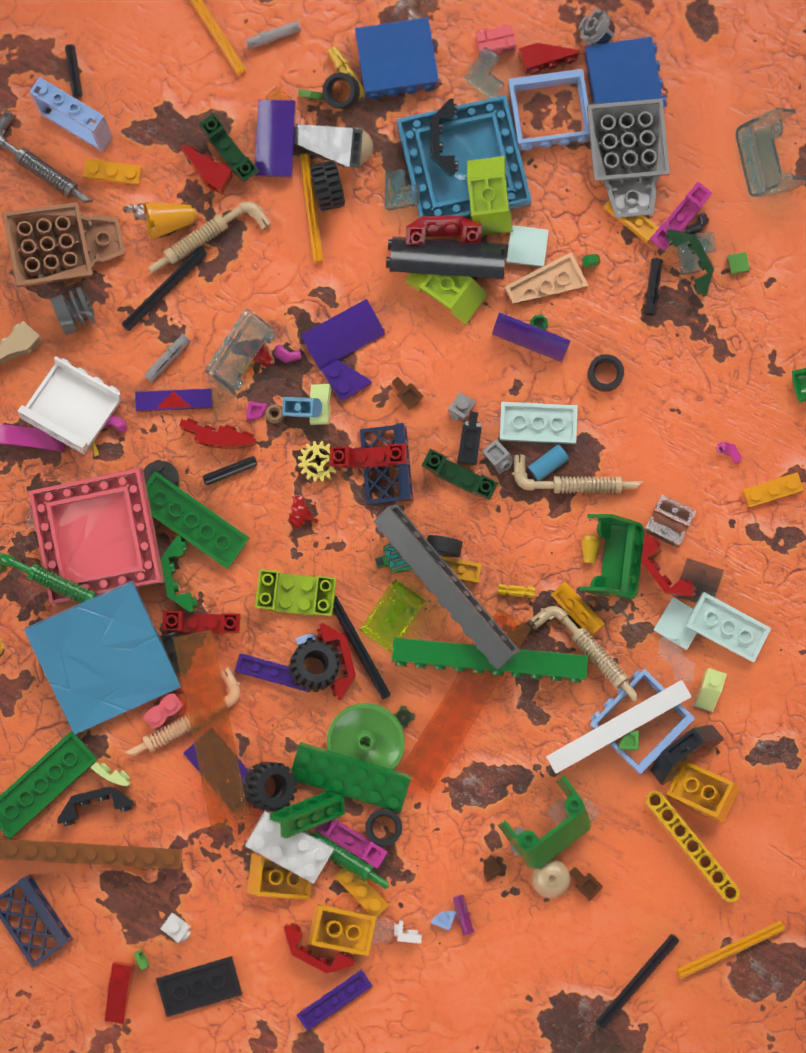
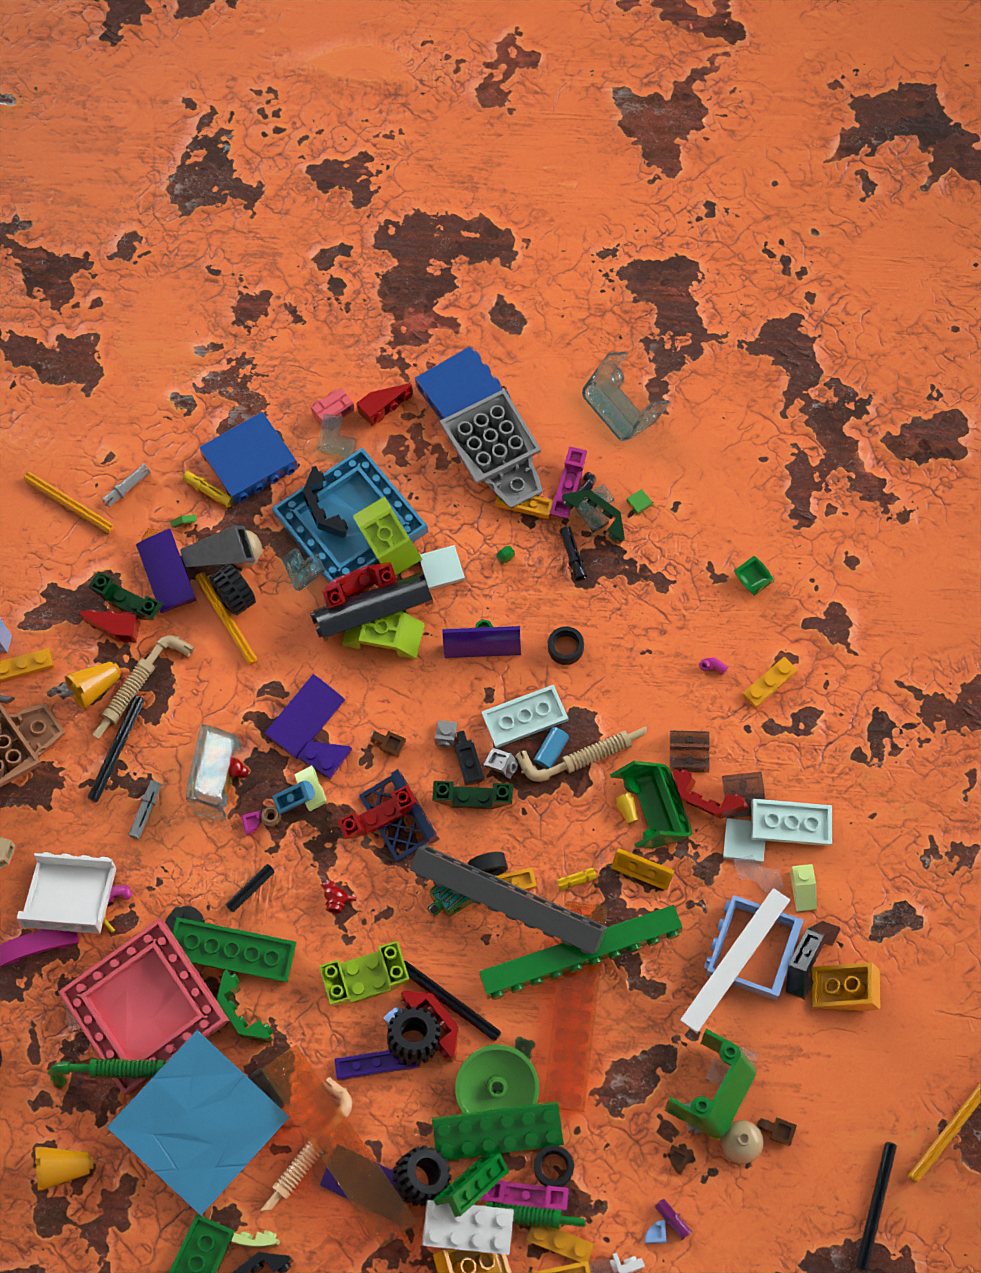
camera: 20 degrees left, 15 degrees down
dark grey wheel [50,286,96,336] -> none
dark purple tile [135,388,212,412] -> none
coral brick [144,693,185,730] -> none
red slope [162,611,241,634] -> none
red slope [179,418,257,449] -> none
dark pink arm [274,345,302,363] -> none
light yellow gear [298,441,336,483] -> none
black tyre [322,72,360,109] -> none
clear neon green slope [360,579,427,652] -> none
light nougat wing [504,252,589,304] -> none
light blue window [508,69,590,151] -> none
tan piece [528,606,636,703] -> none
light grey cone [578,9,616,45] -> none
bright green tile [618,731,639,750] -> none
yellow beam [645,791,740,902] -> none

